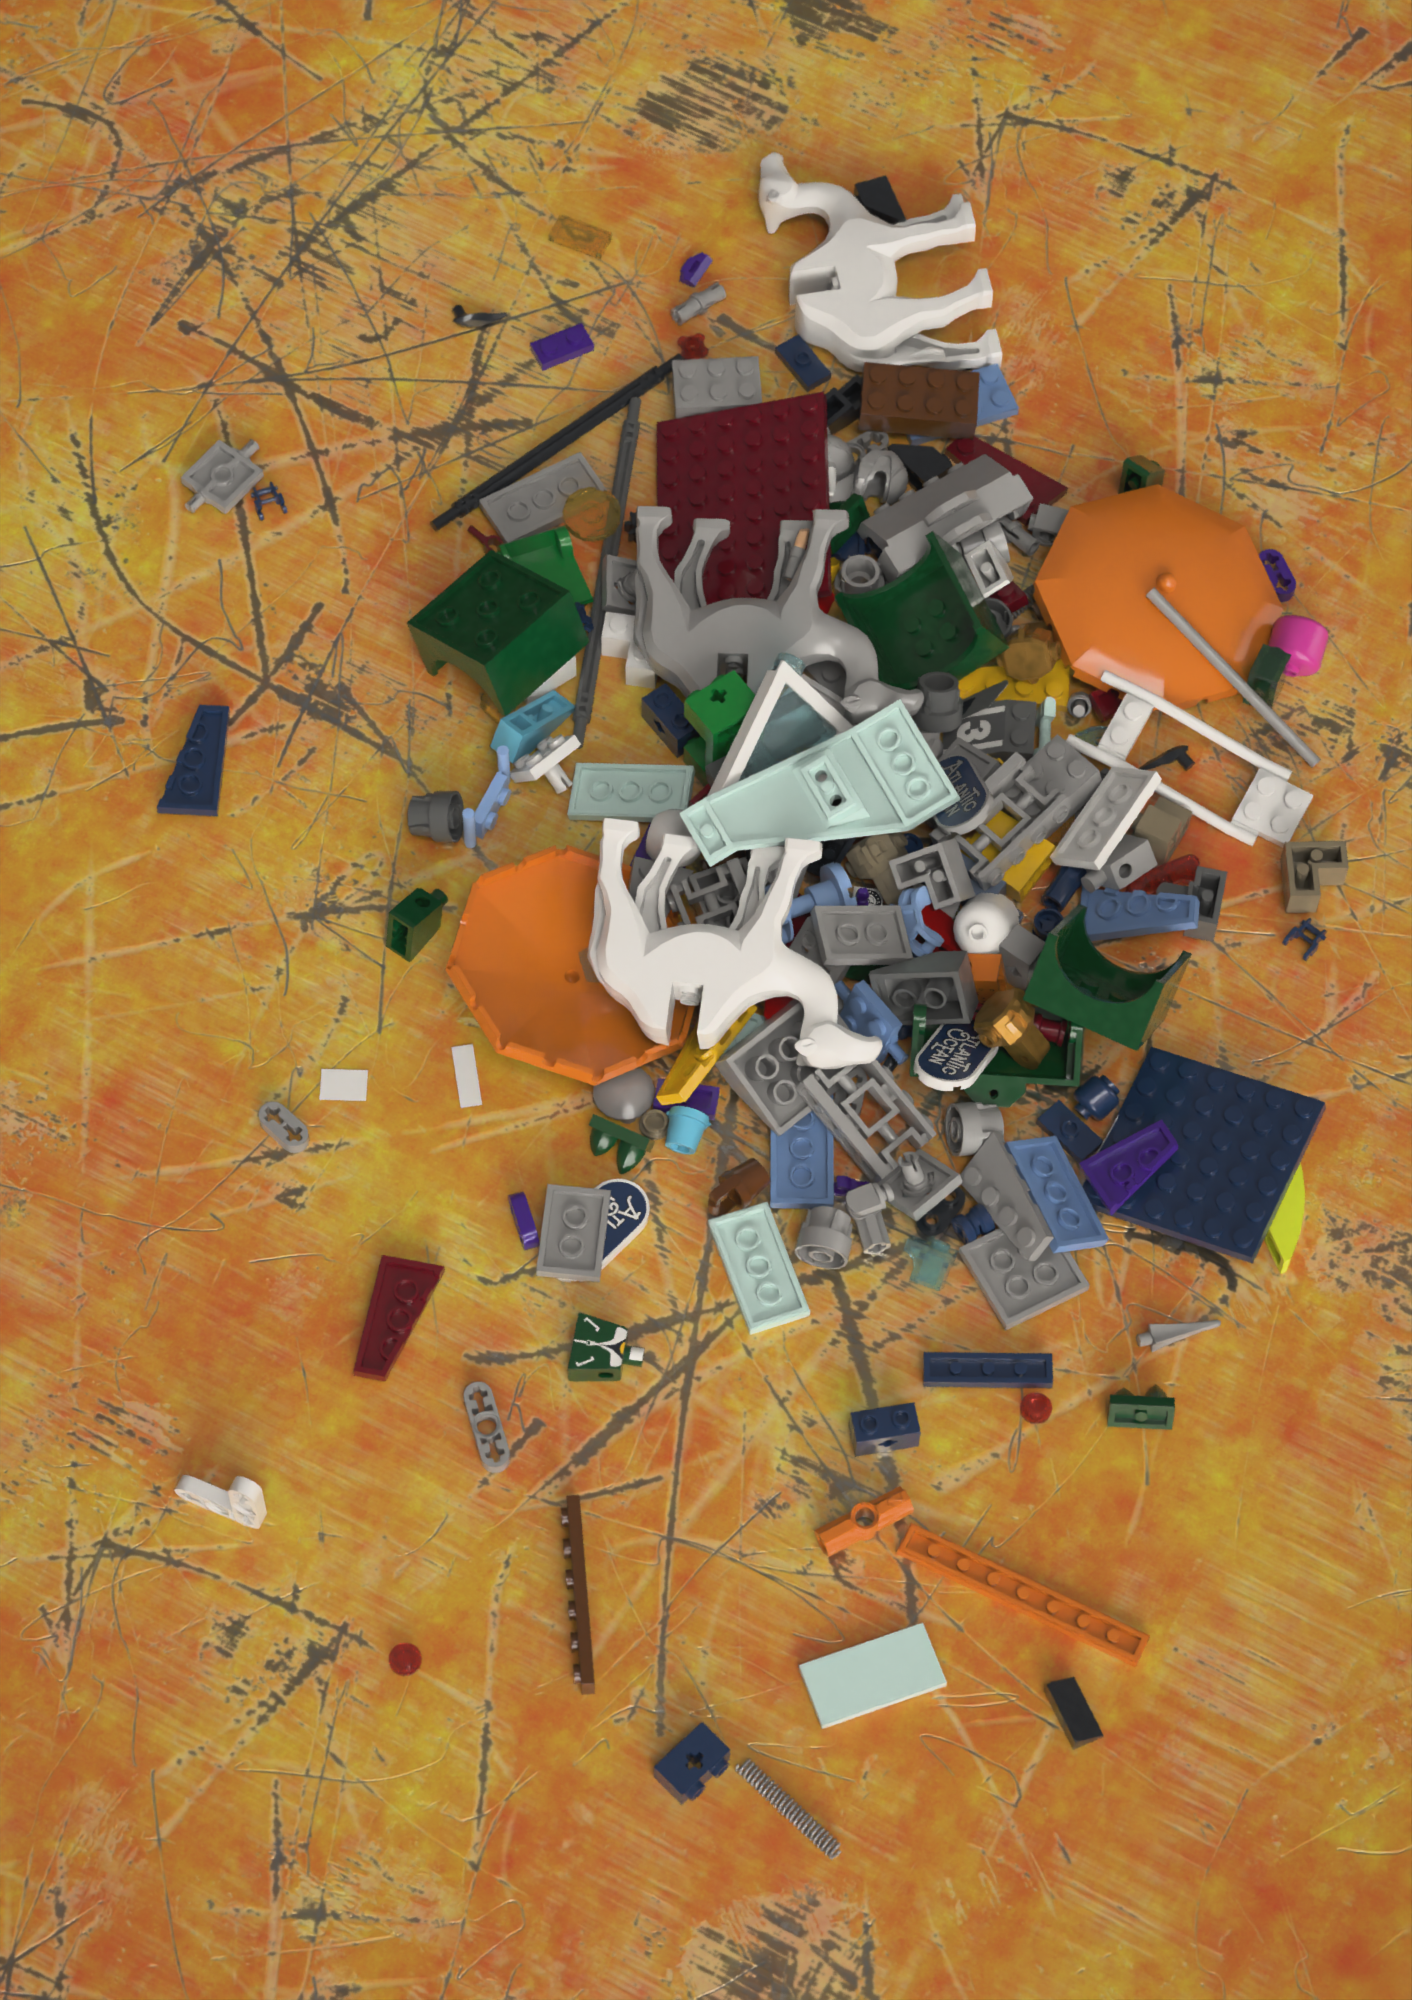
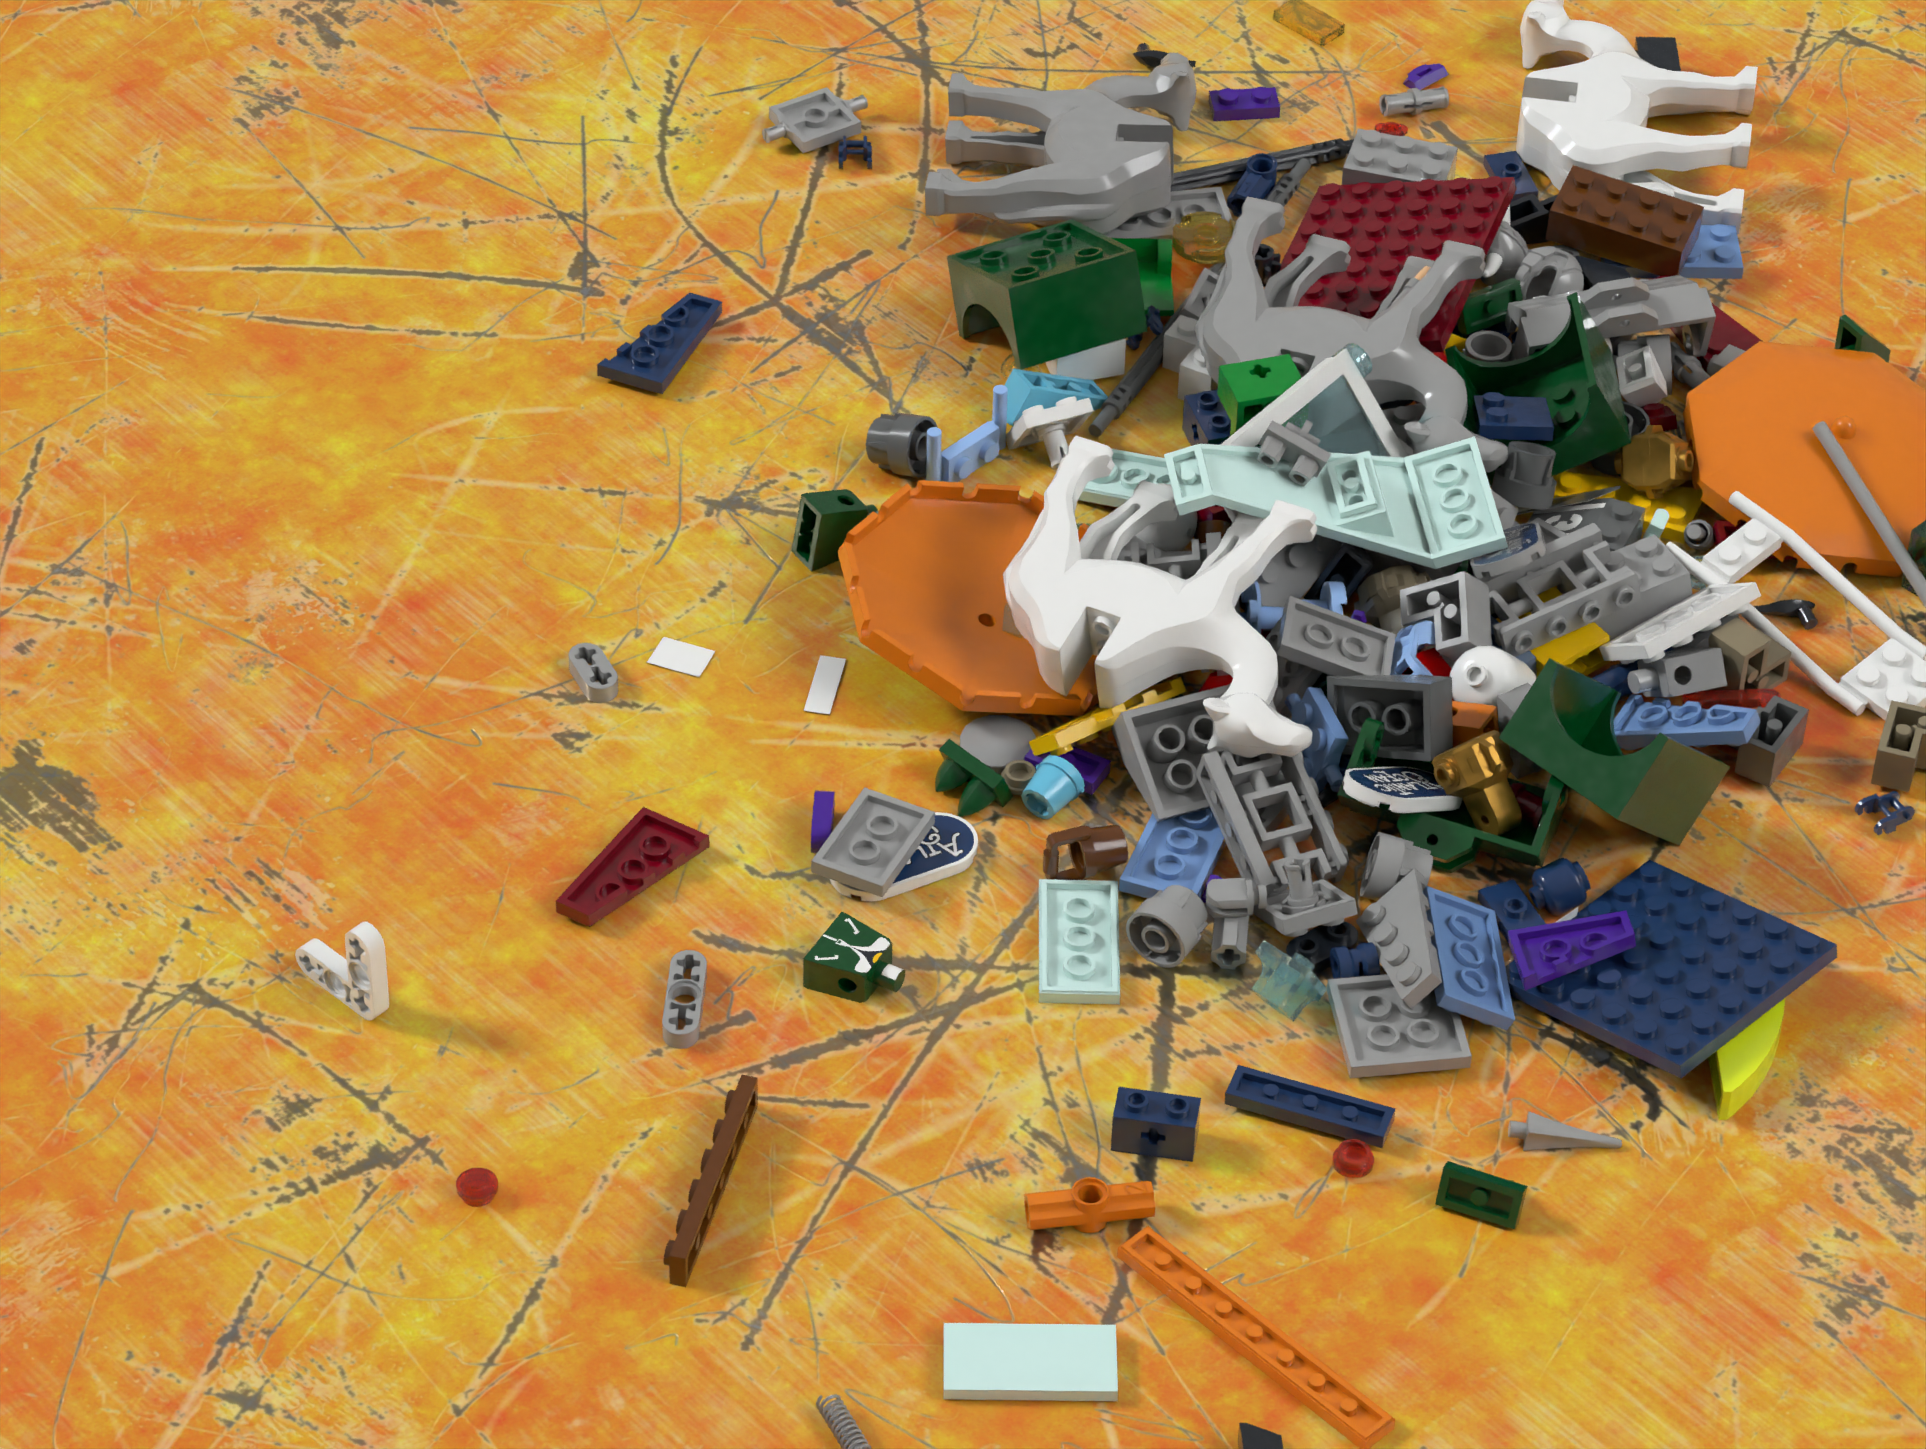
camera: 20 degrees right, 20 degrees down
dark blue brick [654,1722,730,1805] -> none
none -> light grey animal [925,53,1197,235]
none -> dark blue piece [1227,153,1278,217]
none -> light grey hips [1257,420,1331,486]
none -> dark blue plate [1472,392,1554,441]

